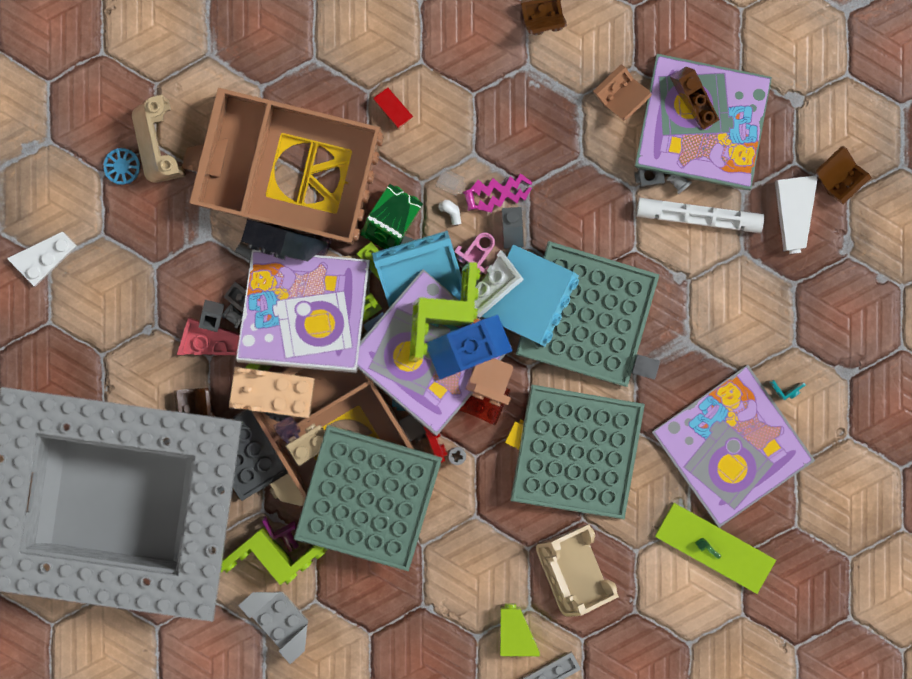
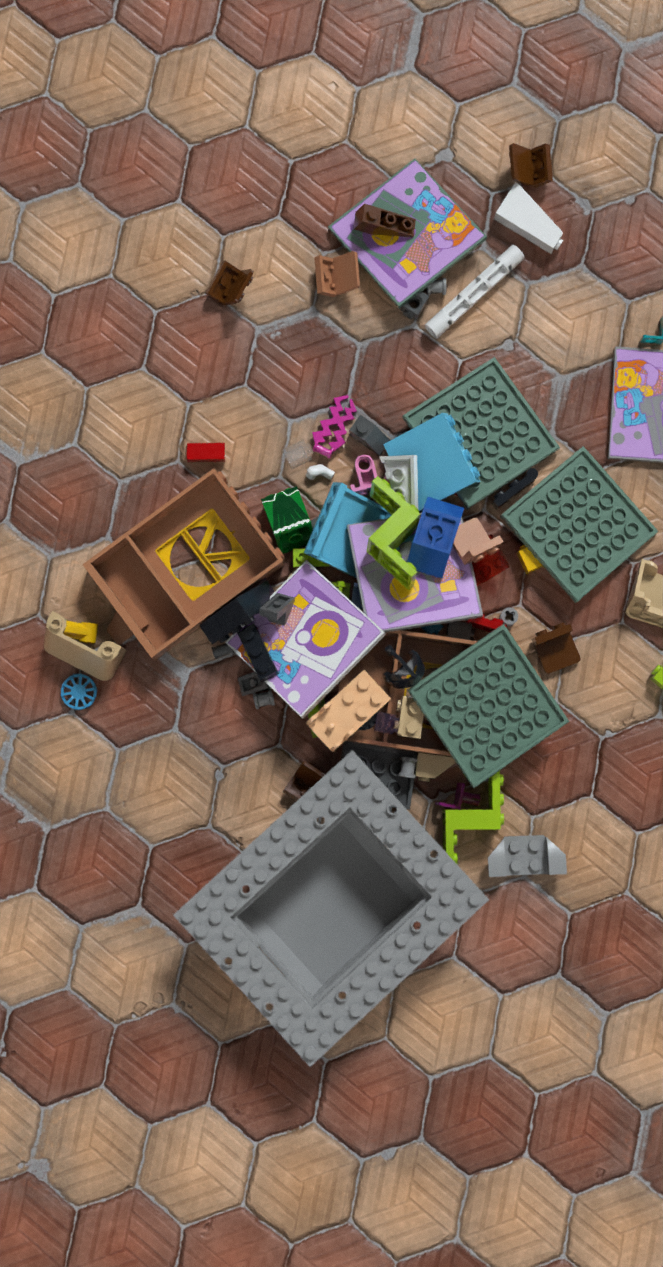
camera: 60 degrees left, 5 degrees down
white wing [7,232,77,287] -> none
coral wing [177,317,240,355] -> none
dark grey brick [198,300,224,332] -> none
flat silver panel [632,354,660,379] -> none
none -> yellow piece [63,621,98,644]
none -> black plate [237,623,279,683]
none -> dark grey slope [259,593,295,626]
none -> black helmet [382,645,425,689]
none -> light grey bush [398,757,418,778]
none -> black plate [492,468,538,510]
none -> reddish brown bracket [532,622,581,674]

